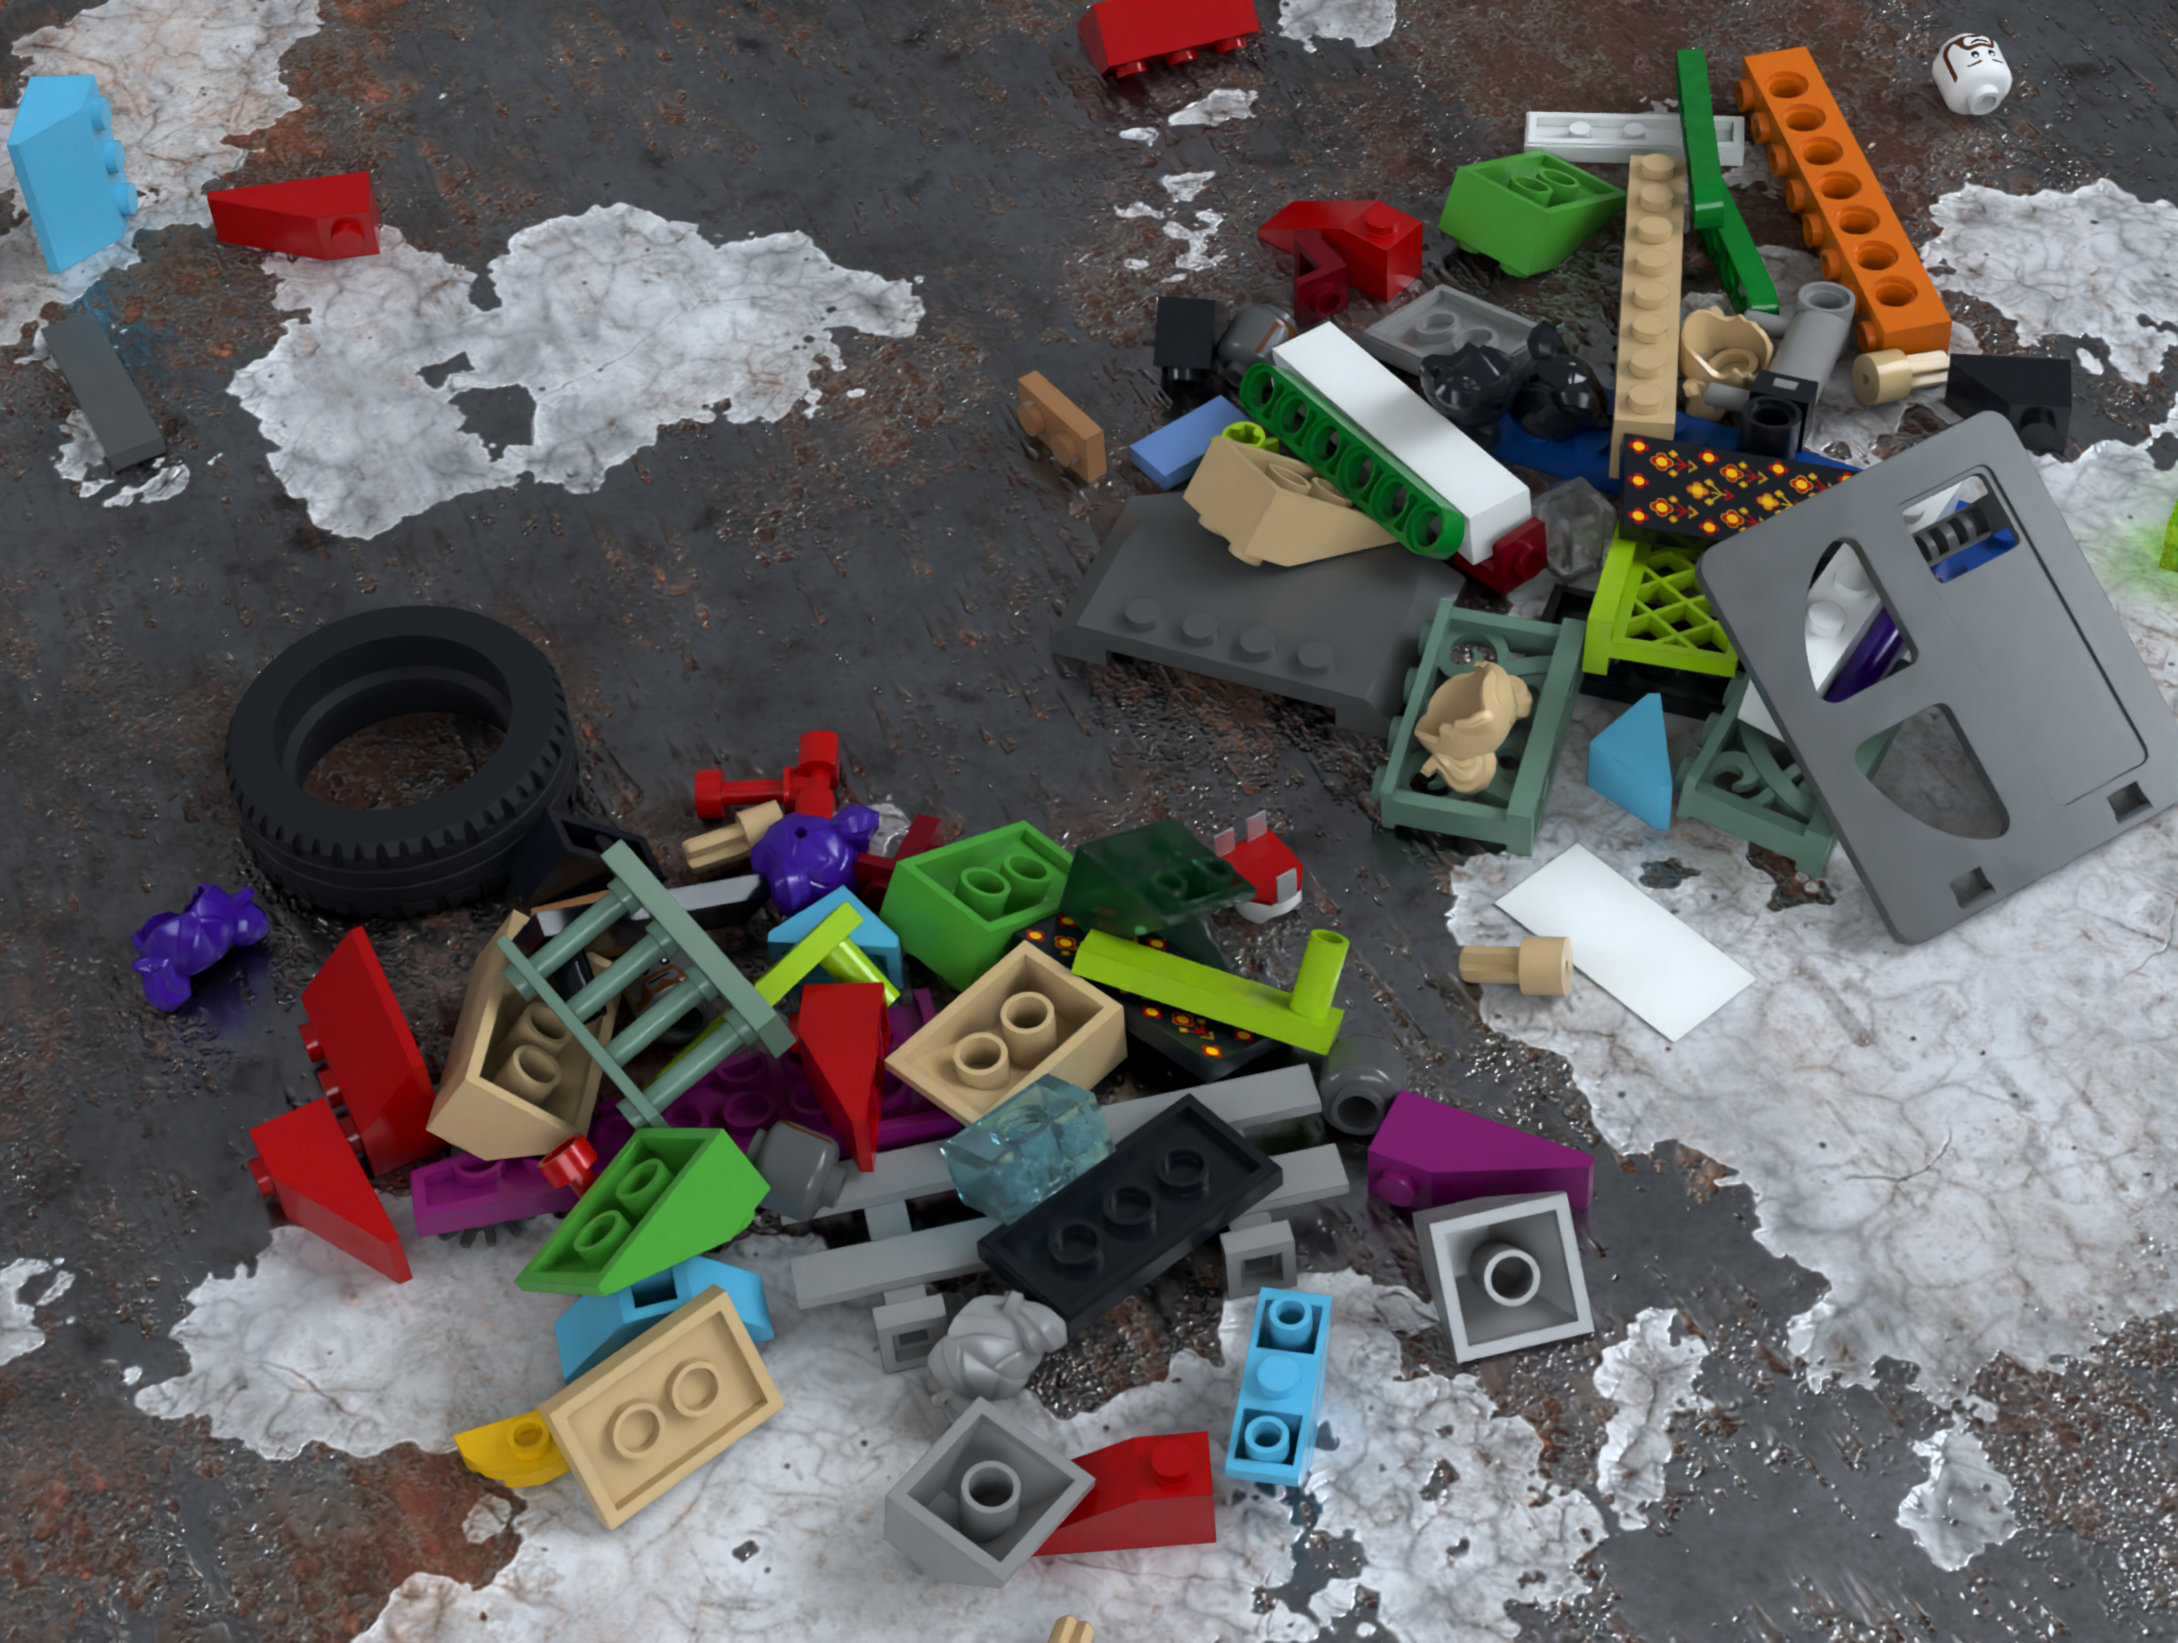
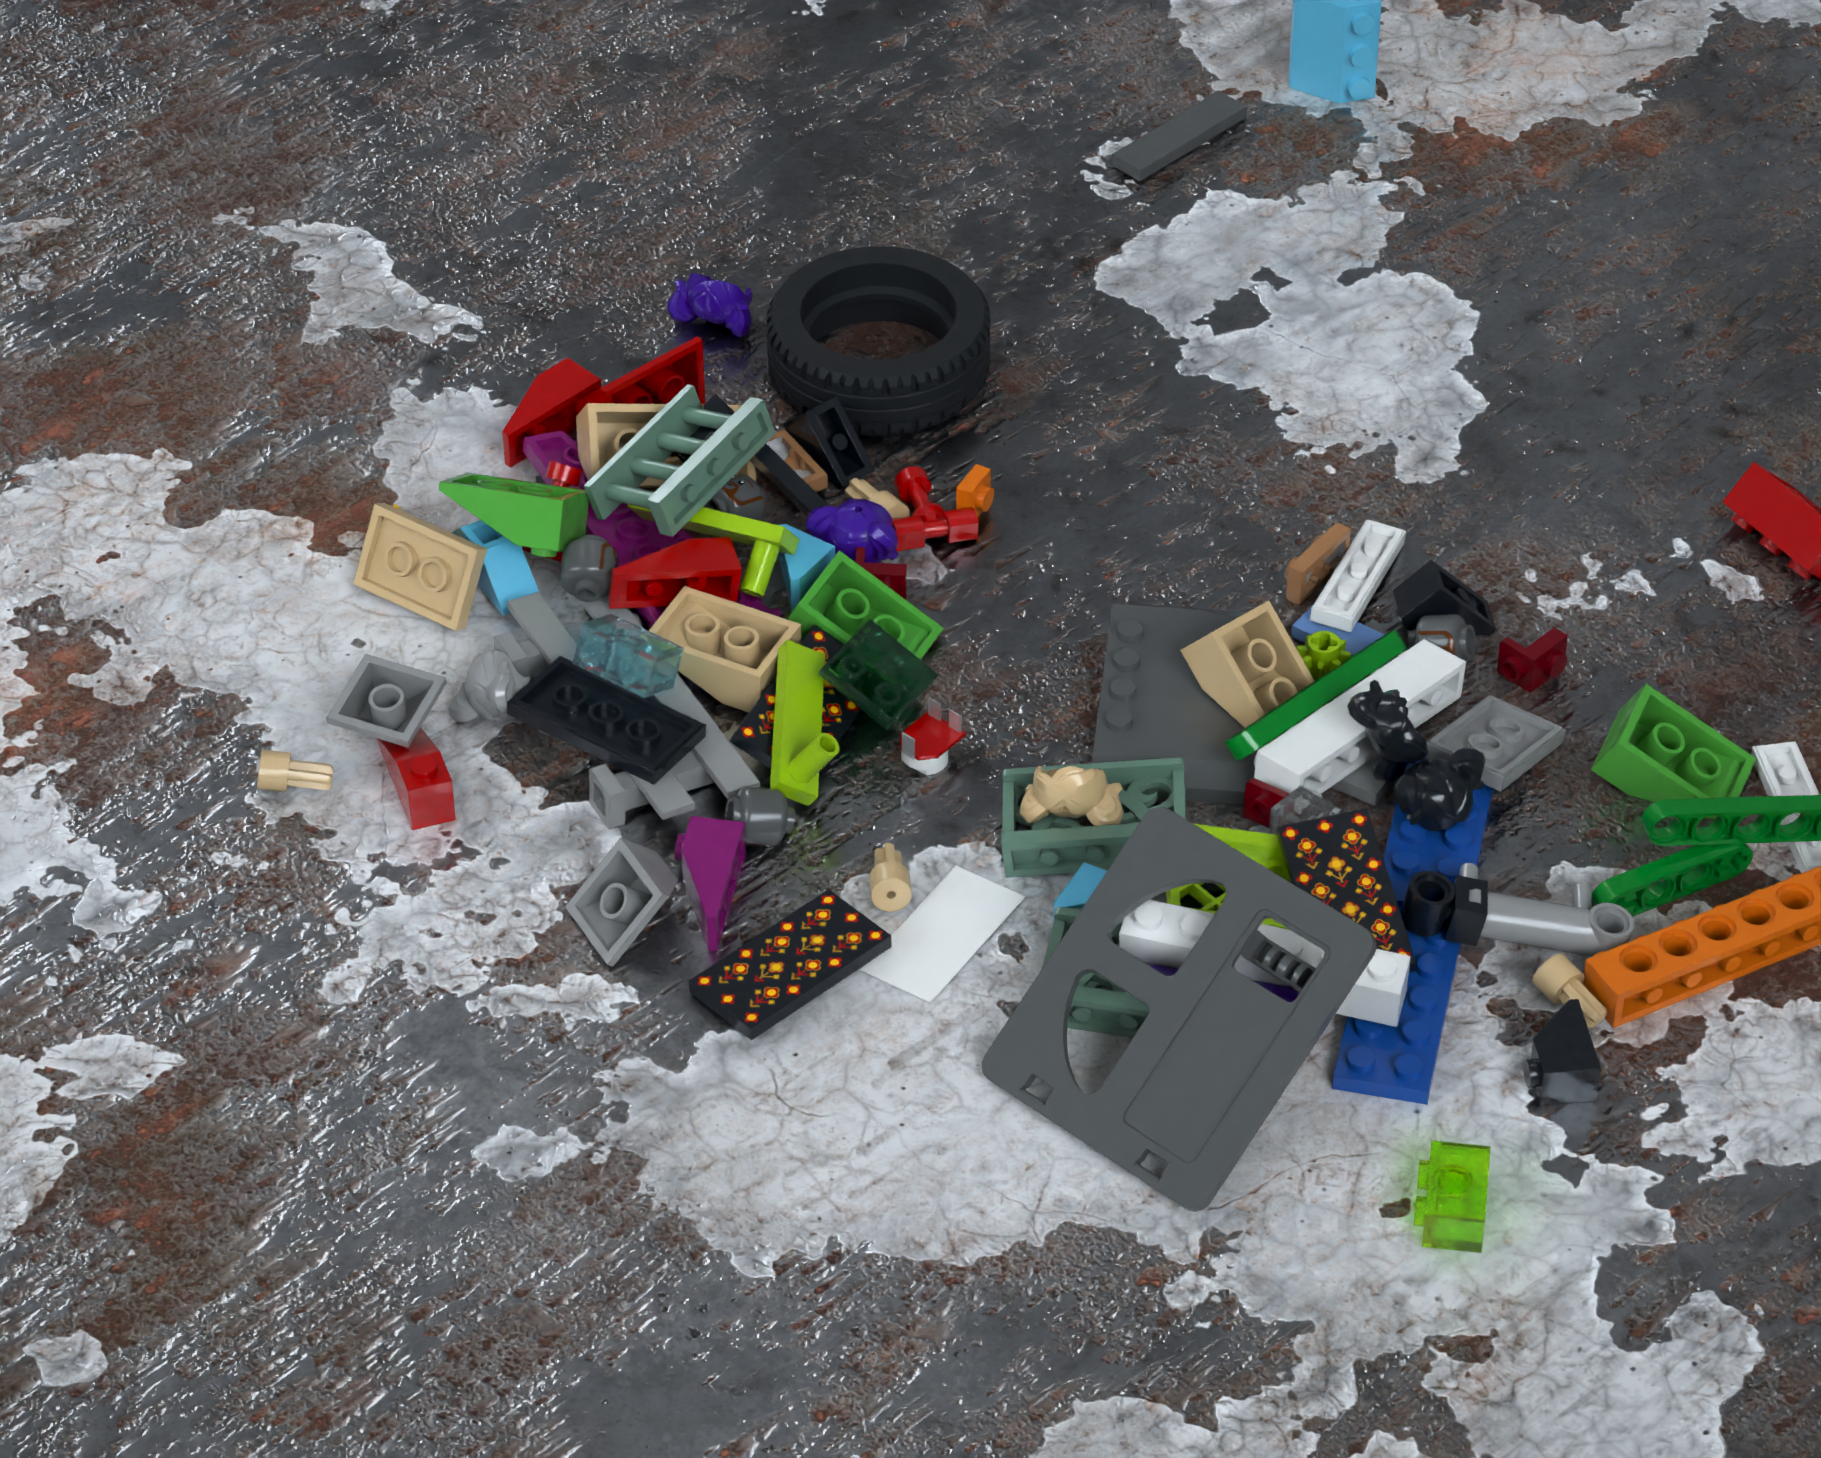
camera: 70 degrees right, 5 degrees down
red slope [207,171,380,261] -> none
medium azure slope [1224,1287,1332,1487] -> none
red slope [1258,200,1422,303] -> none
tan brick [1609,153,1686,479] -> none
tan hair [1678,306,1774,423] -> none
none -> black tile [689,890,892,1041]
none -> orange plate [956,464,994,518]
none -> white tile [1310,520,1406,632]

